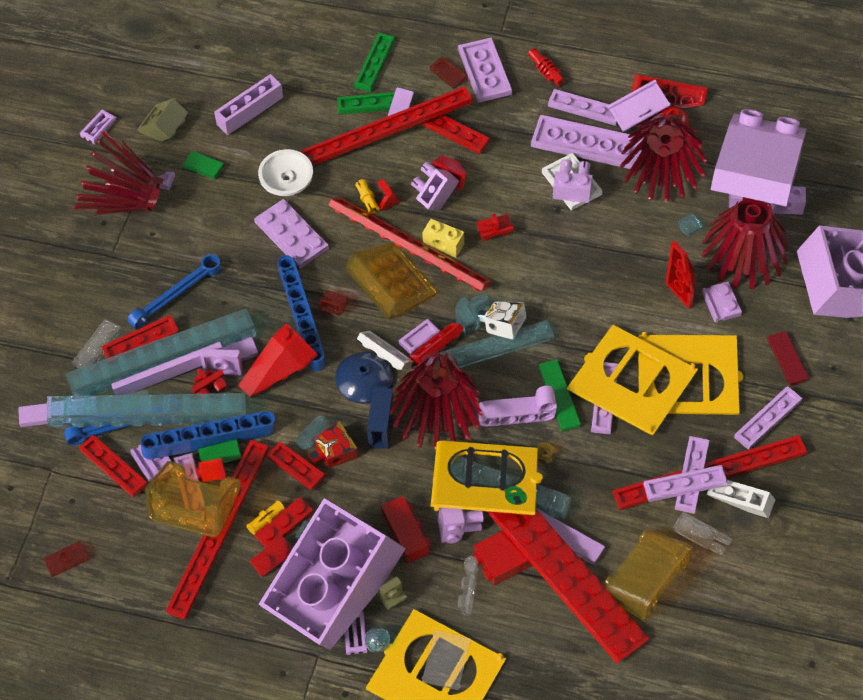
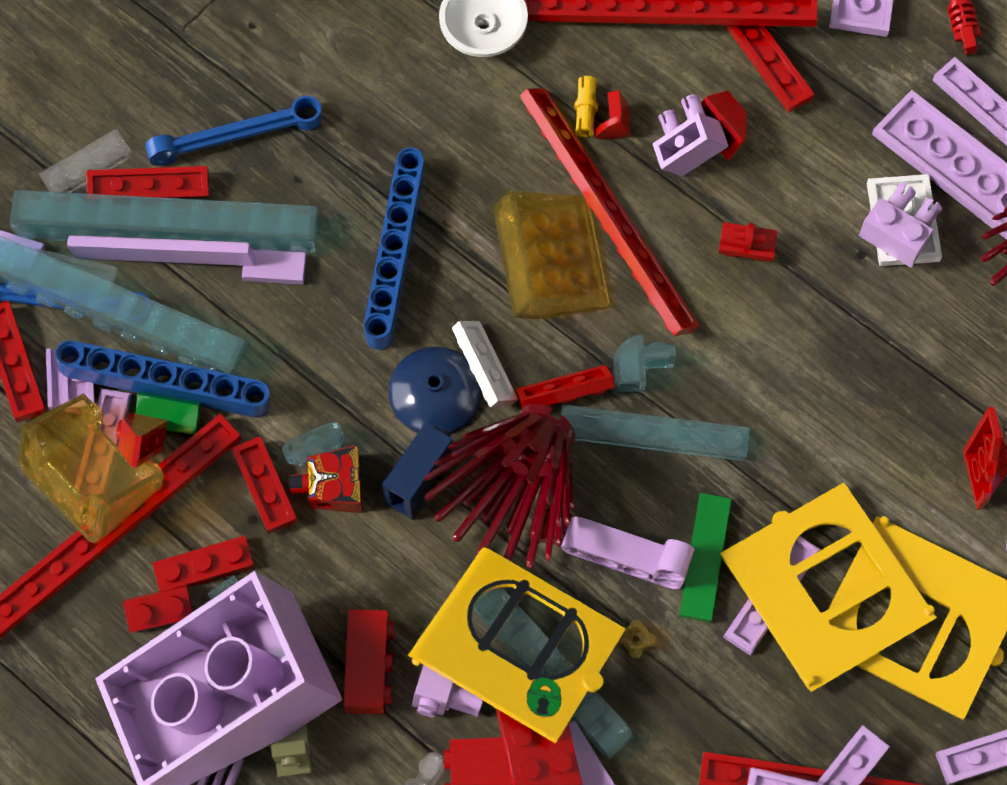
camera: 25 degrees right, 10 degrees up
red hips [191,368,227,403] -> none
lavender tile [200,349,243,376] -> none
red wedge [238,324,318,398] -> none
yellow pin [247,500,285,535] -> none
lavender plate [254,199,329,269] -> none
clear red piece [318,290,349,316] -> none
lavender tile [399,319,440,355] -> none
light yellow brick [423,219,464,258] -> none
white torso [478,302,526,339] -> none

